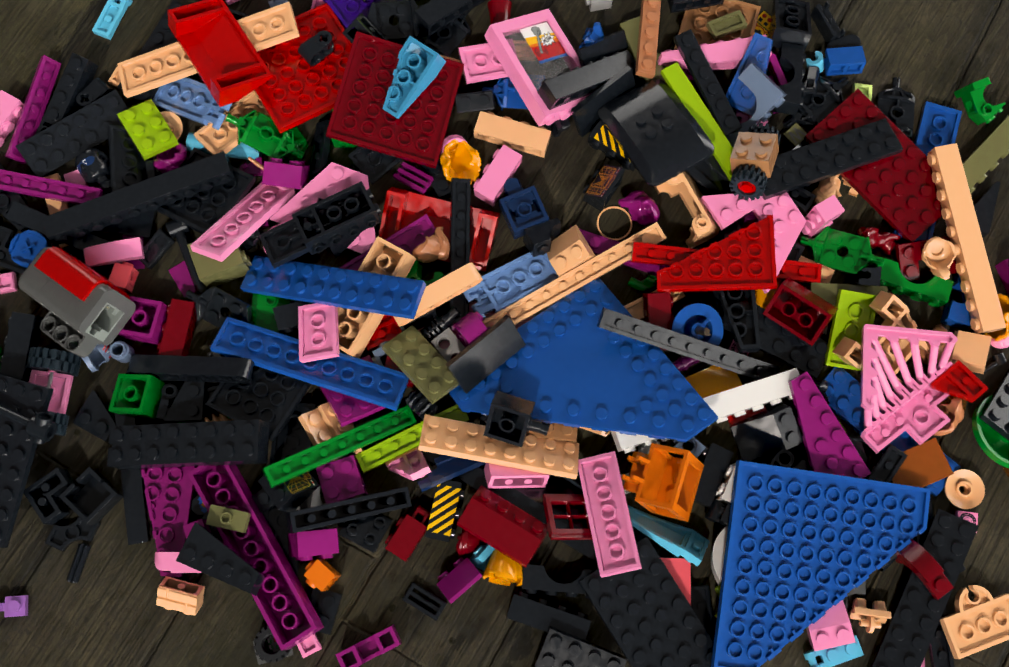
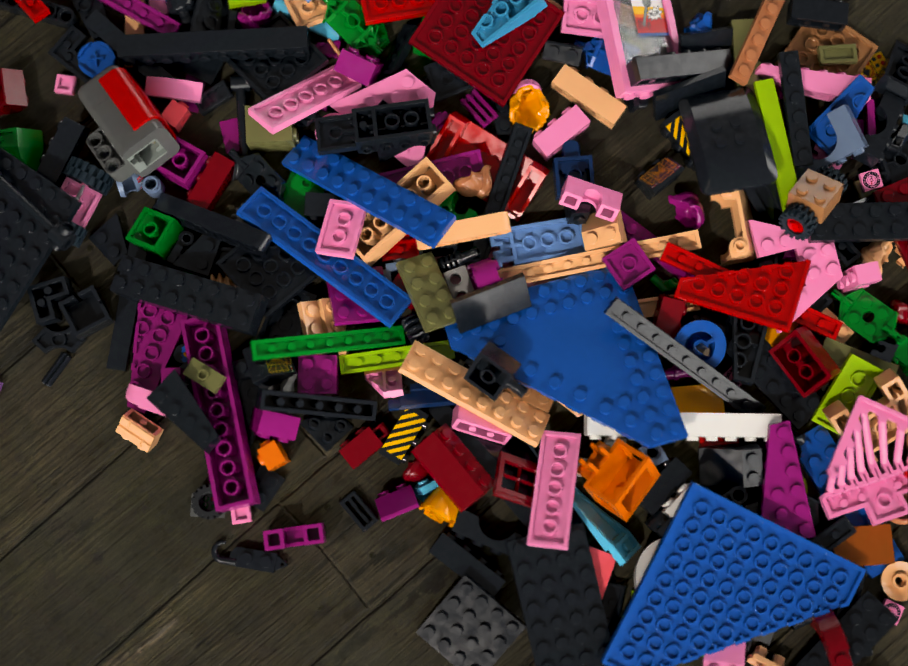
camera: 20 degrees right, 5 degrees up
light nougat piece [597,206,632,241] -> none
none -> magenta plate [431,111,449,131]
none -> bright pink arch [559,175,623,222]
none -> magenta tile [601,237,656,291]
none -> bright pink tile [858,169,884,193]

